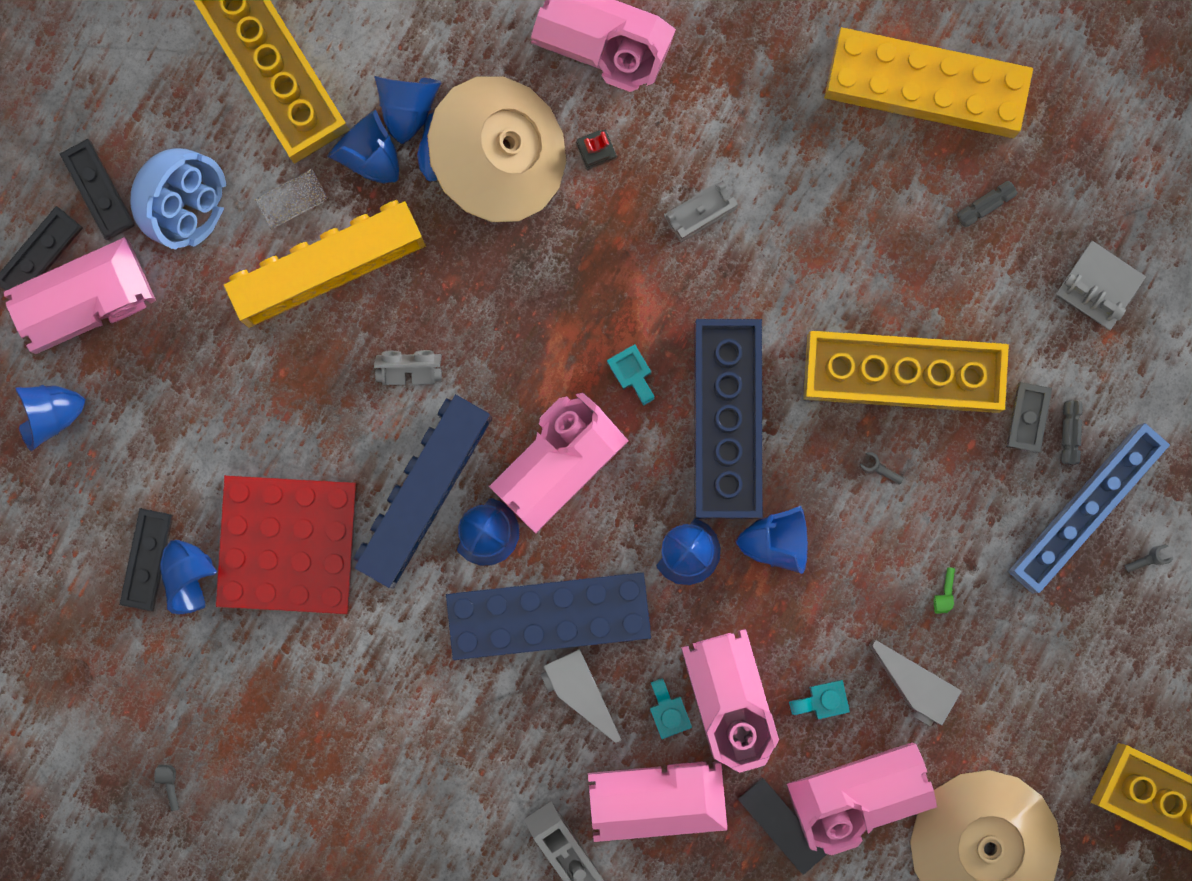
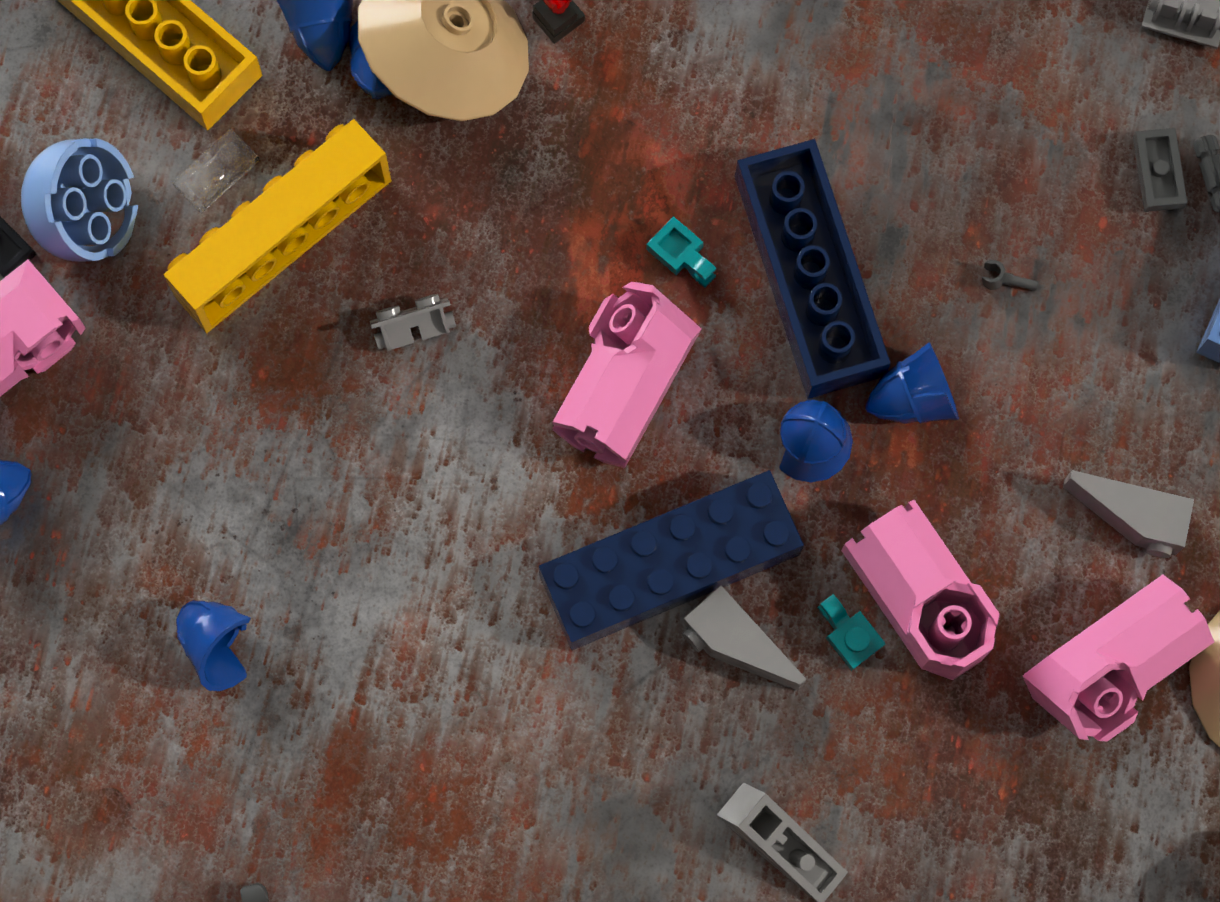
camera: 15 degrees left, 10 degrees down
black tile [119,508,174,611] -> none
red plate [216,475,357,614] -> none
blue helmet [327,110,399,184] -> none
dark blue brick [353,394,492,589] -> none
blue helmet [457,498,519,566] -> none
bright pink brick [588,761,727,842] -> none
light grey hinge [664,181,738,243] -> none
black tile [737,777,827,875] -> none
teal plate [789,680,850,719] -> none
yellow brick [803,331,1009,413] -> none
bright green hand [933,567,955,614] -> none

